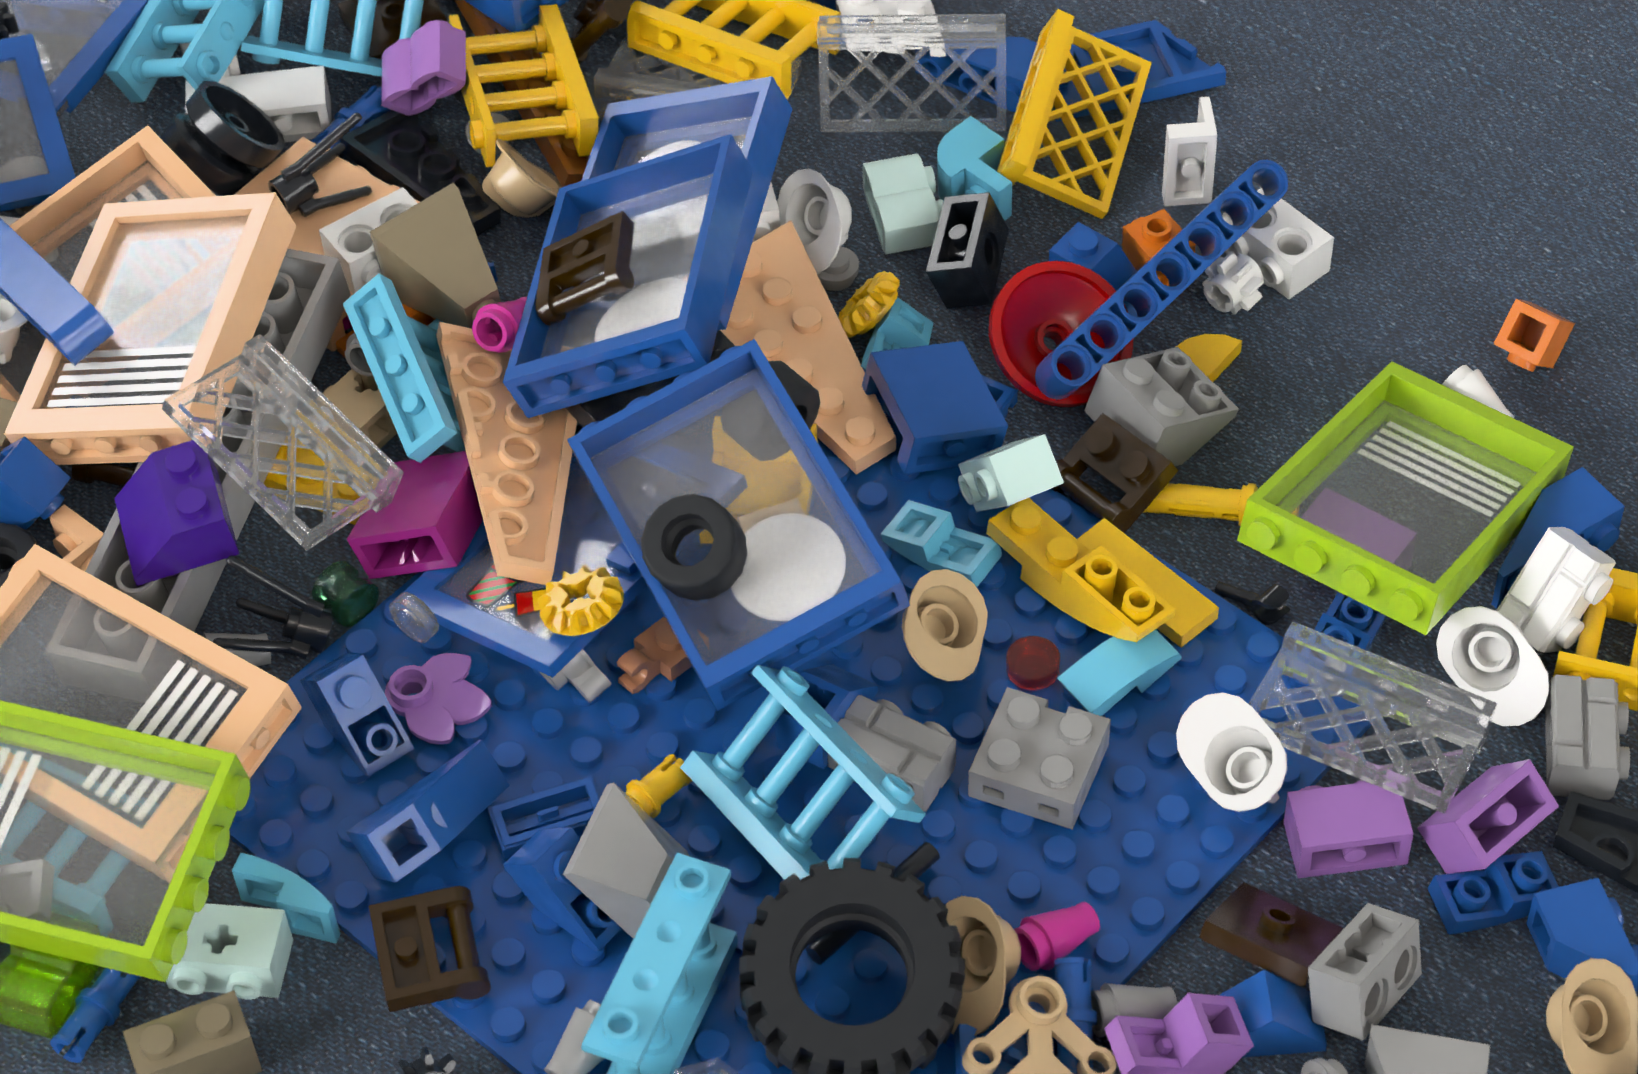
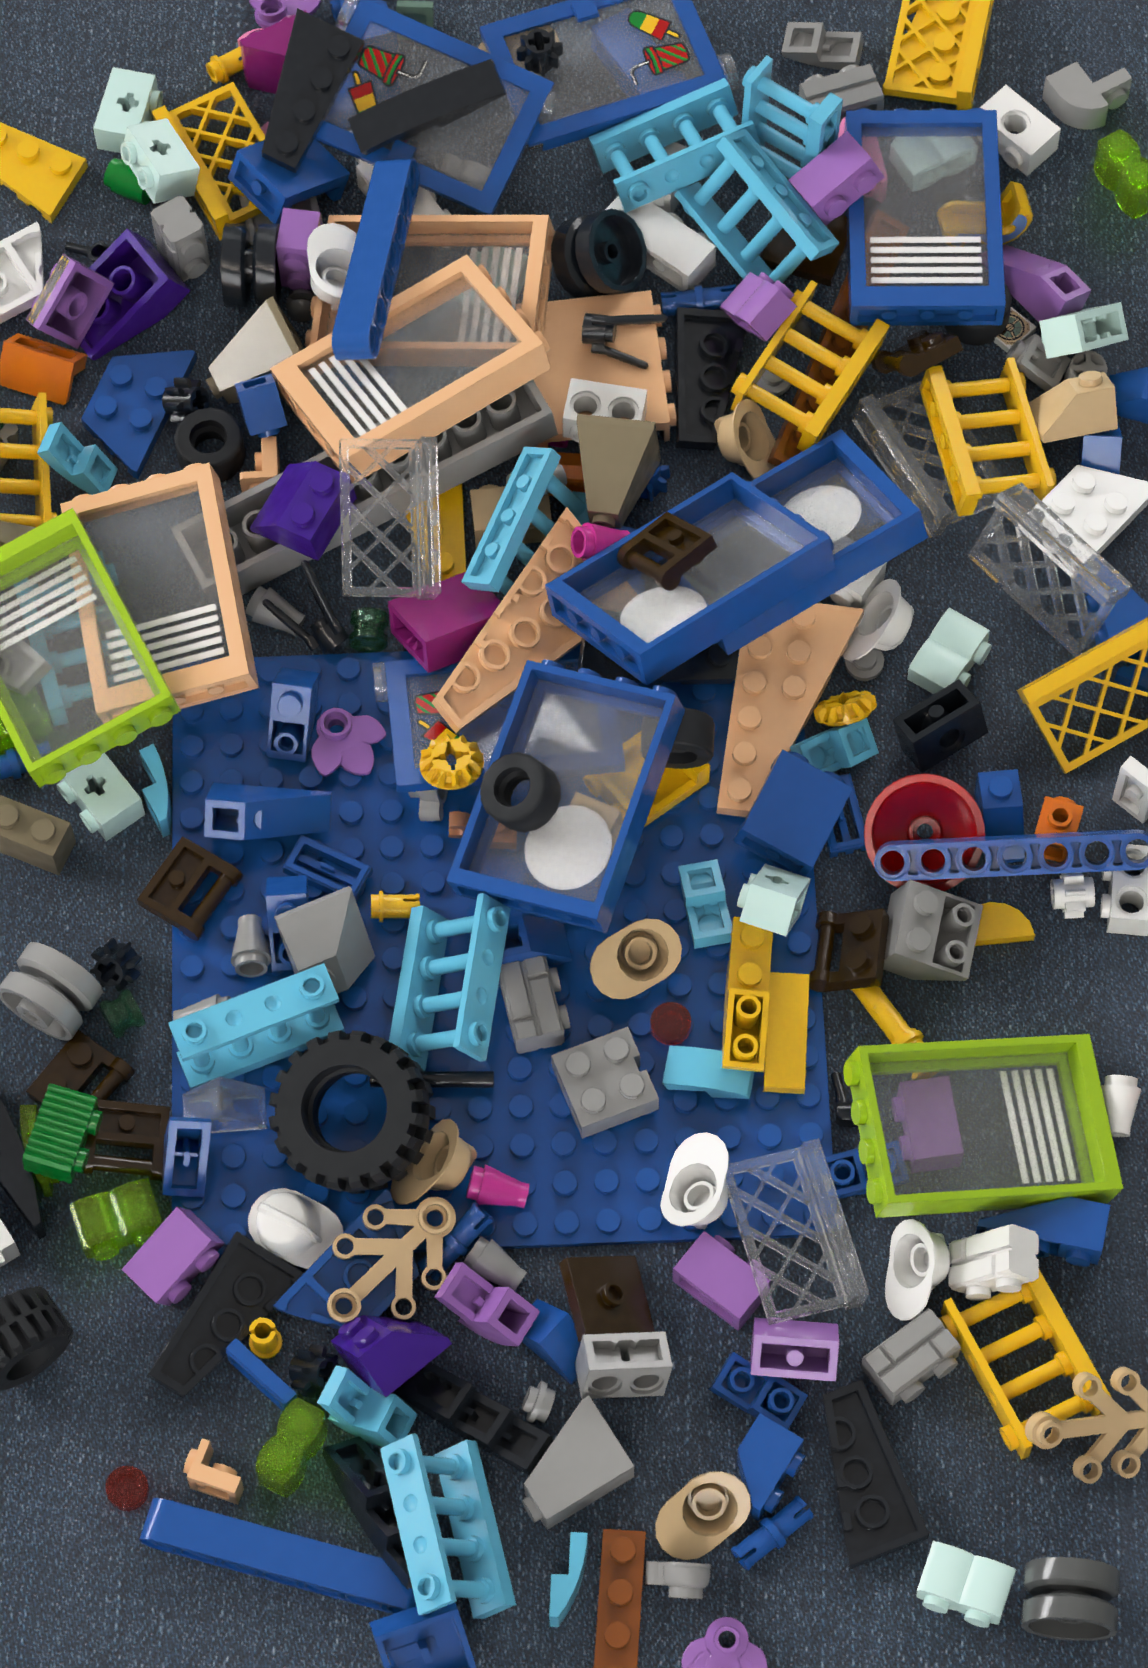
camera: 45 degrees right, 15 degrees up
medium azure brick [937,116,1012,221] -> none
none -> light grey cone [231,914,271,978]

